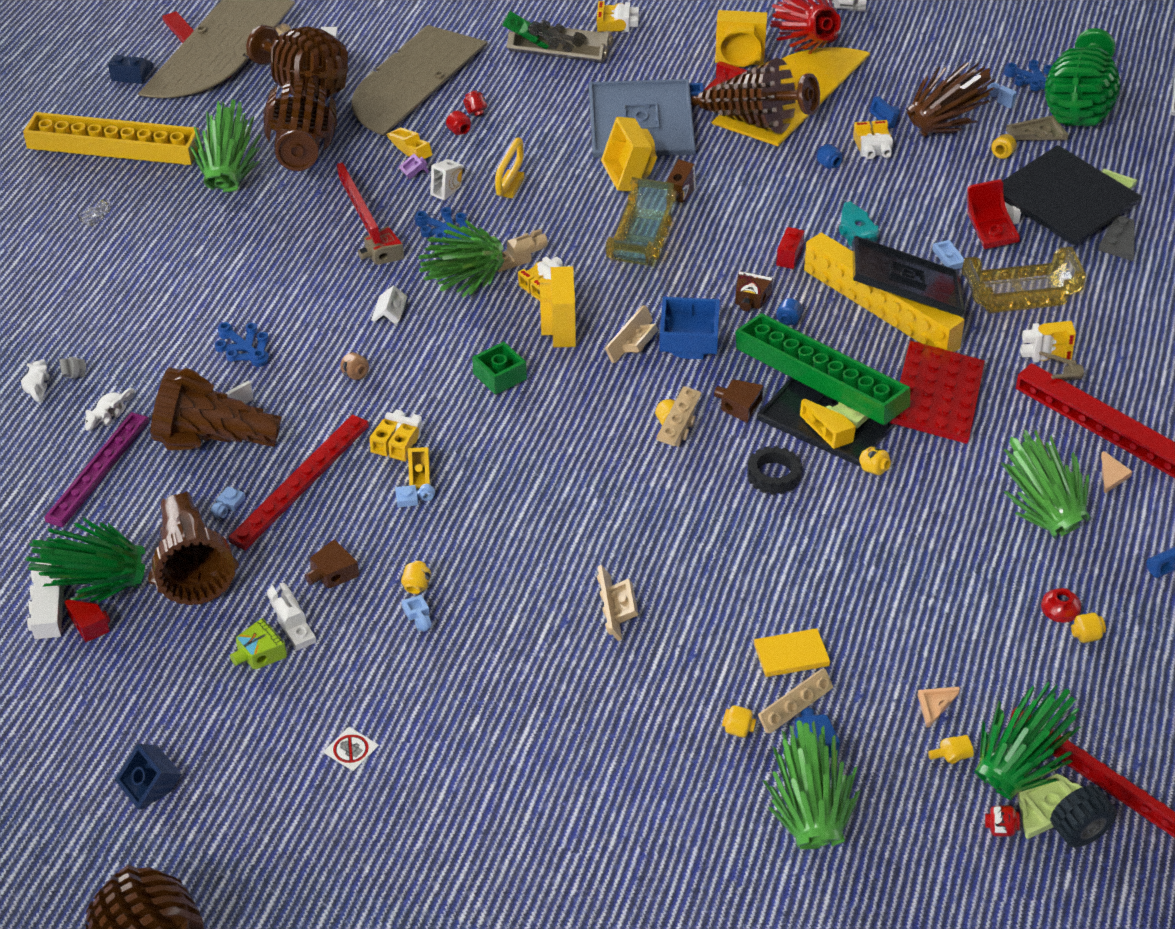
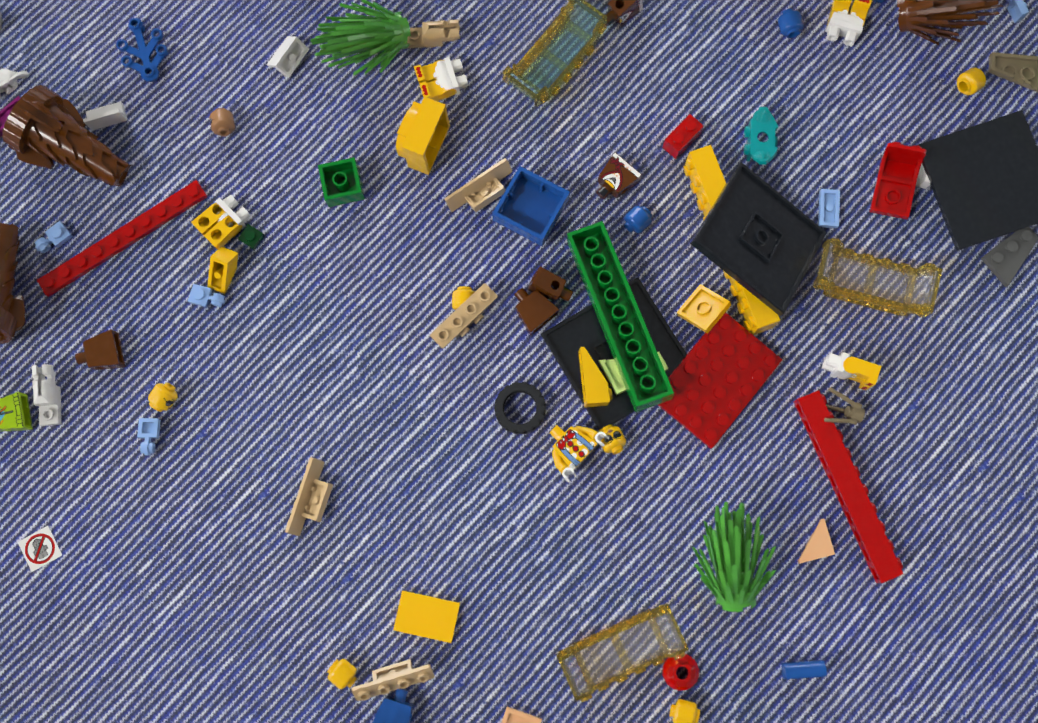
camera: 30 degrees right, 35 degrees up
none -> dark green plate [238,224,265,251]
none -> reddish brown torso [527,266,573,302]
none -> torso [549,425,609,482]
none -> clear windscreen [556,603,689,702]
none -> yellow plate [677,284,731,334]

